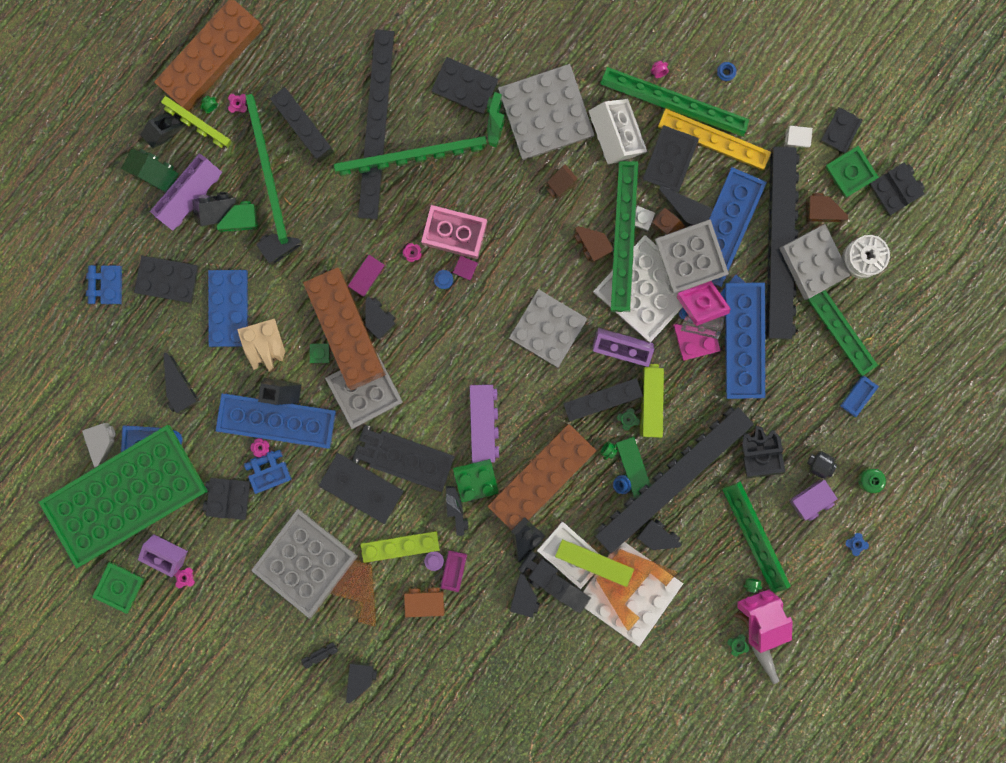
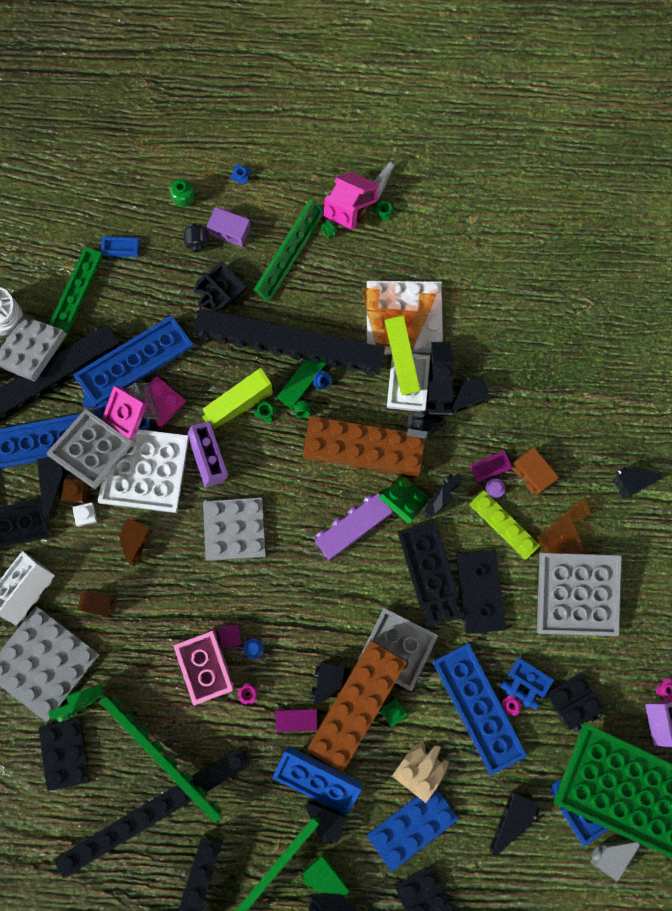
camera: 130 degrees left, 10 degrees down
black slope [258,378,302,405] -> none
black axle [301,642,338,669] -> none
black brick [563,378,643,422] -> none
green plate [611,161,639,312] -> none
black slope [636,519,682,550] -> none
none -> blue plate [272,746,363,816]

